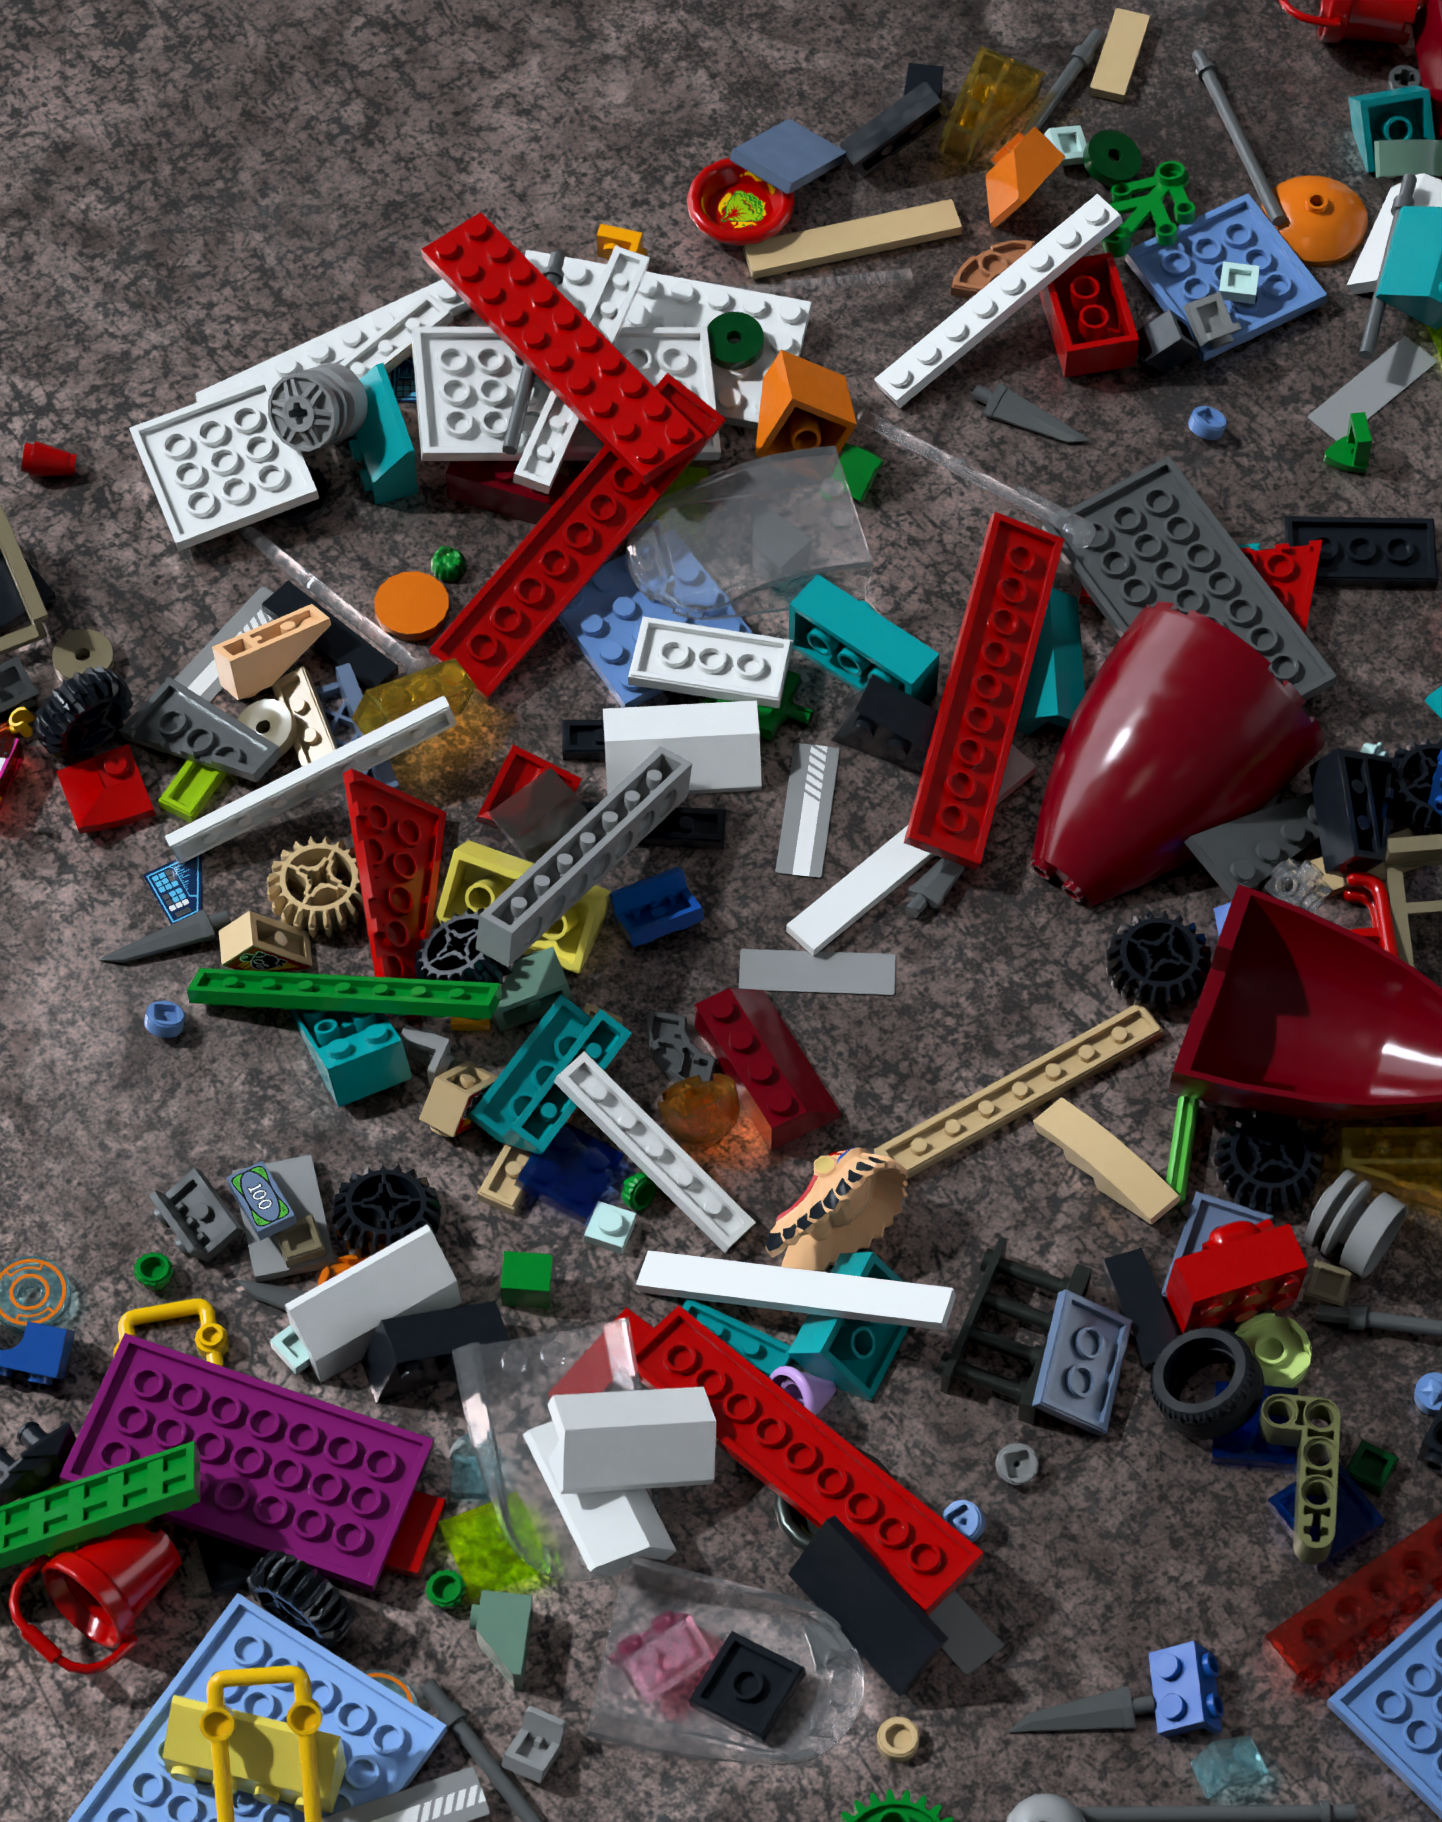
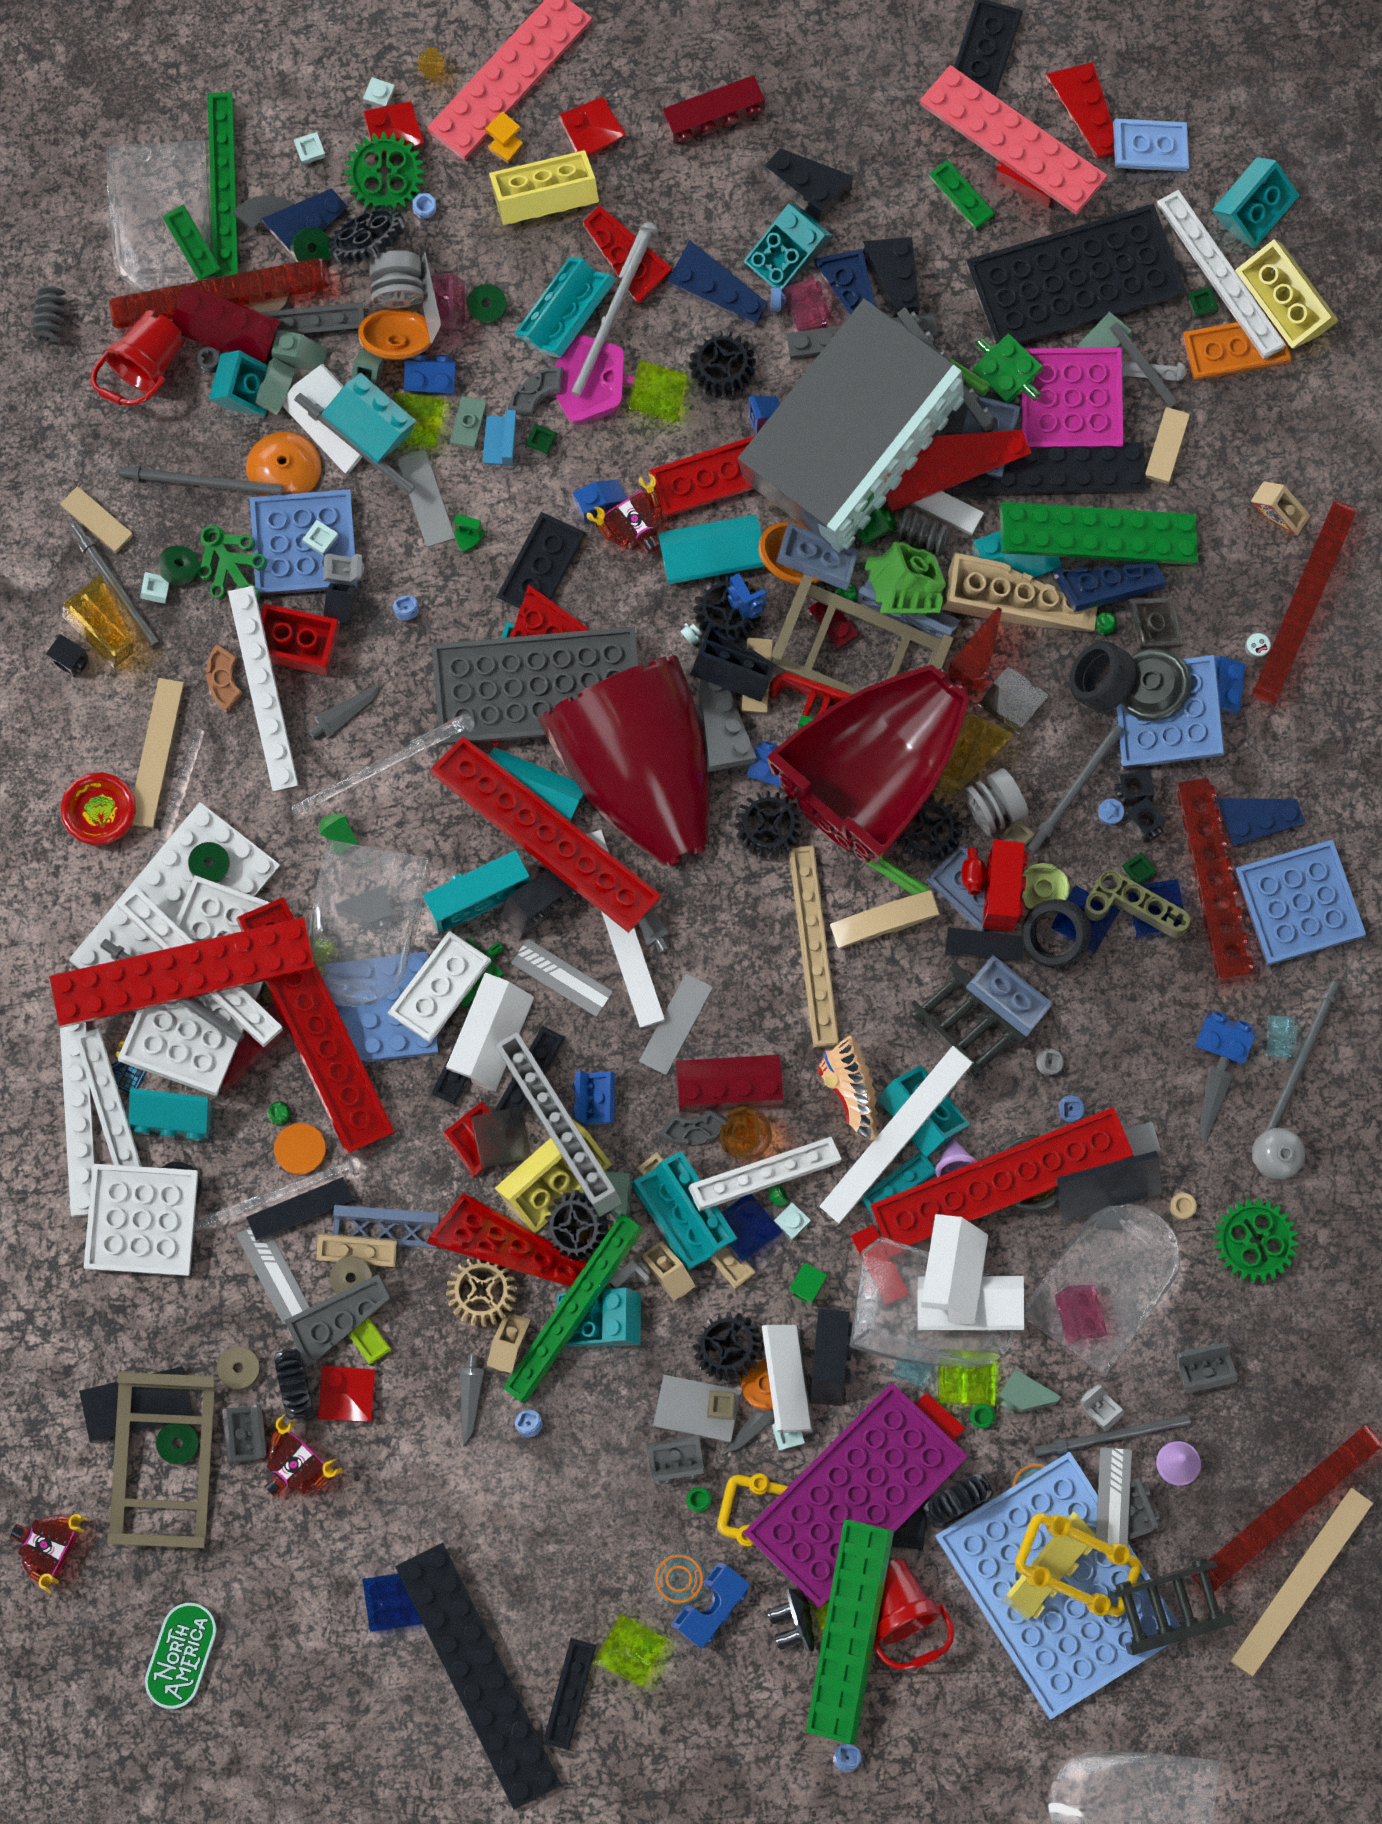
camera: 65 degrees left, 15 degrees up
red cone [21,441,77,477] -> none
dark blue sticker [144,854,202,925] -> none
white tile [165,695,457,864] -> none
light nougat slope [212,604,331,700] -> none
sand blue tile [226,1161,297,1241] -> none
light grey wheel [268,363,368,452] -> none
clear yellow brick [351,658,476,735] -> none
light orange bracket [597,224,648,260] -> none
black tile [688,1631,806,1744] -> none
sand blue tile [730,119,847,194] -> none
orange slope [755,350,857,481] -> none
black panel [840,82,950,178] -> none
orange slope [985,127,1066,228] -> none
clear brick [1264,858,1333,913] -> none

